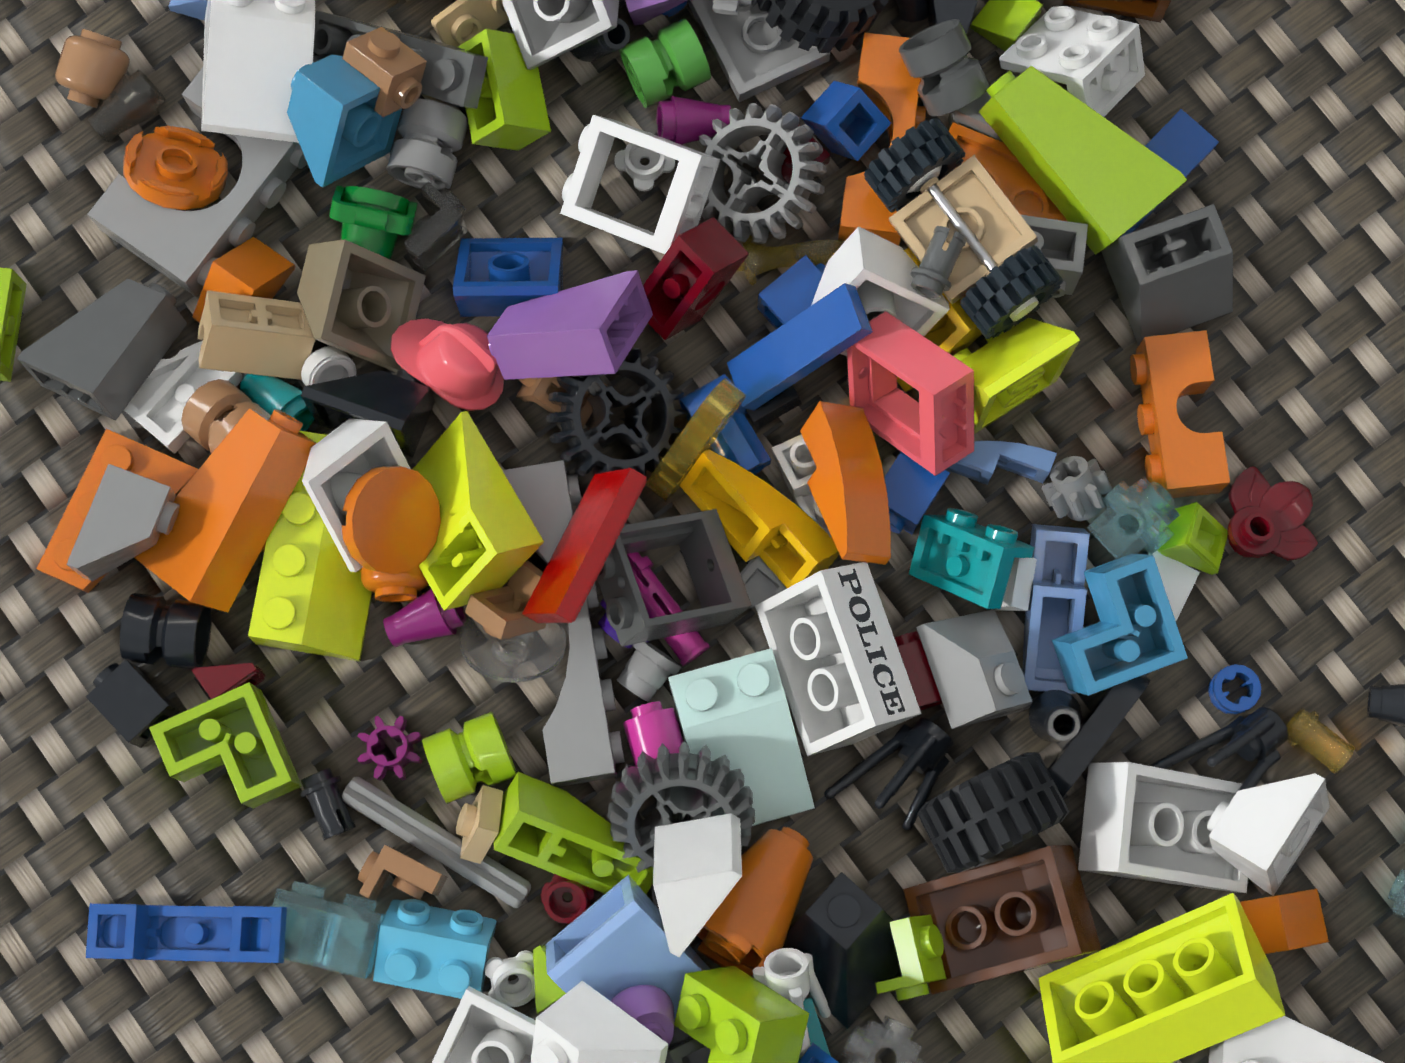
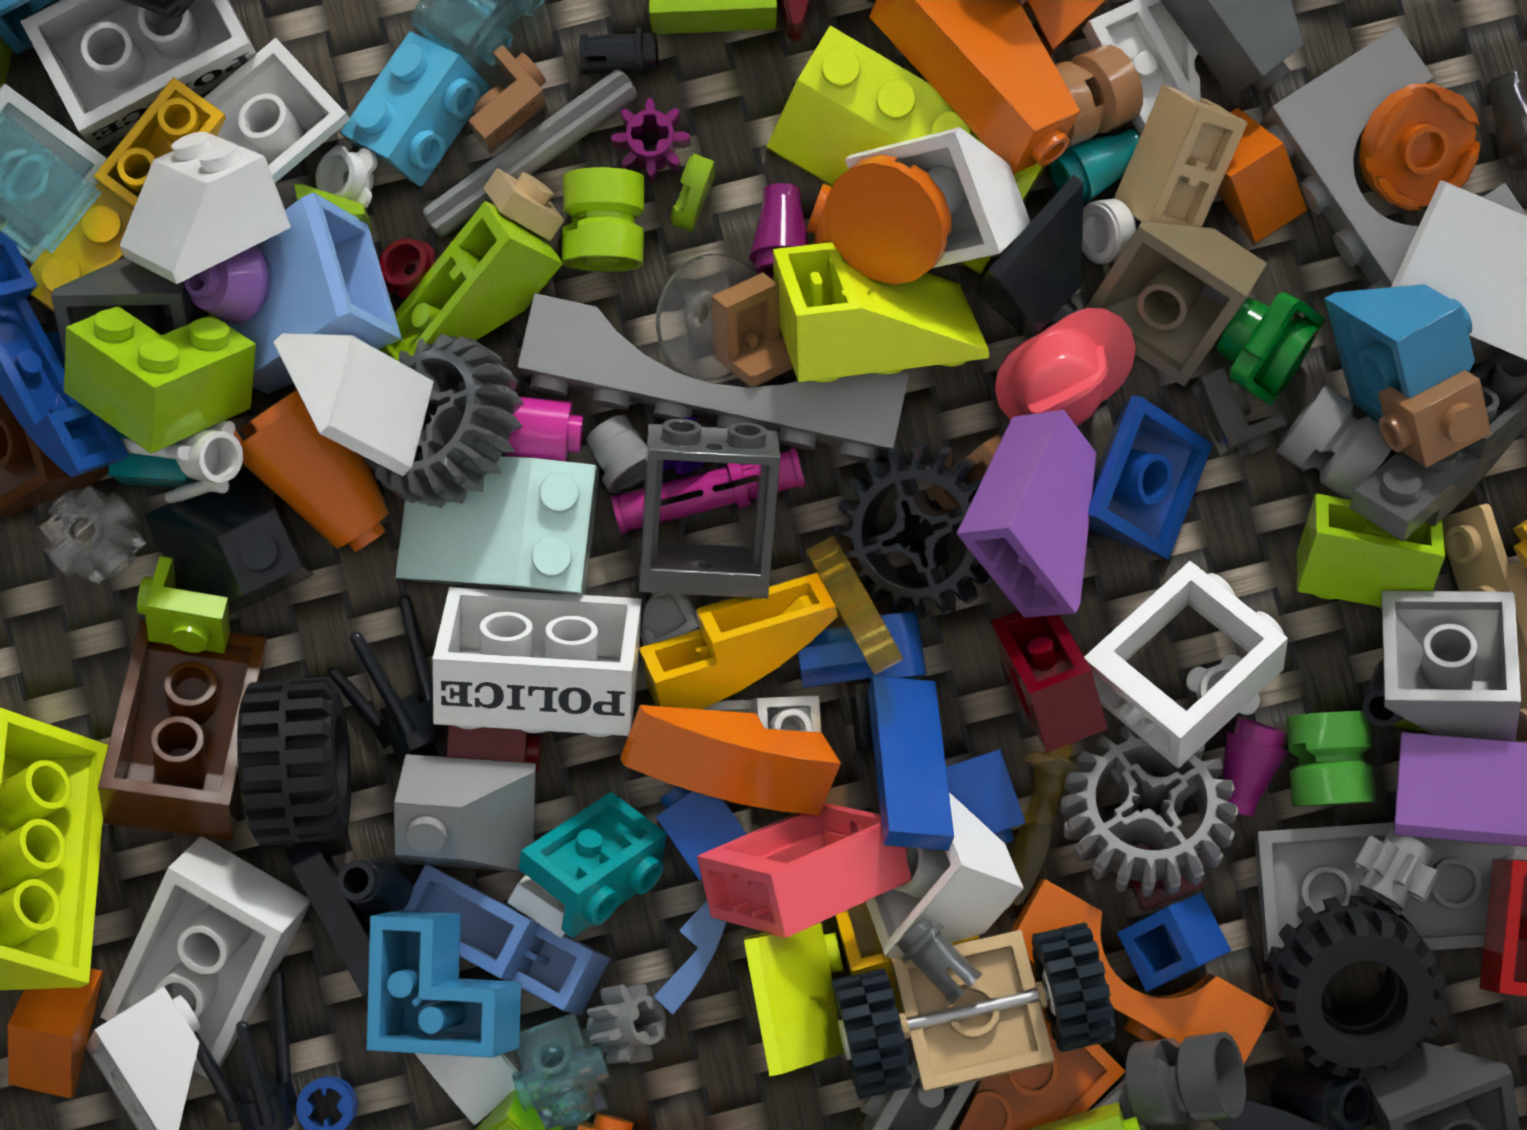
camera: 110 degrees right, 5 degrees up
red tile [522,468,647,623] -> none
none -> lime tile [670,153,715,233]

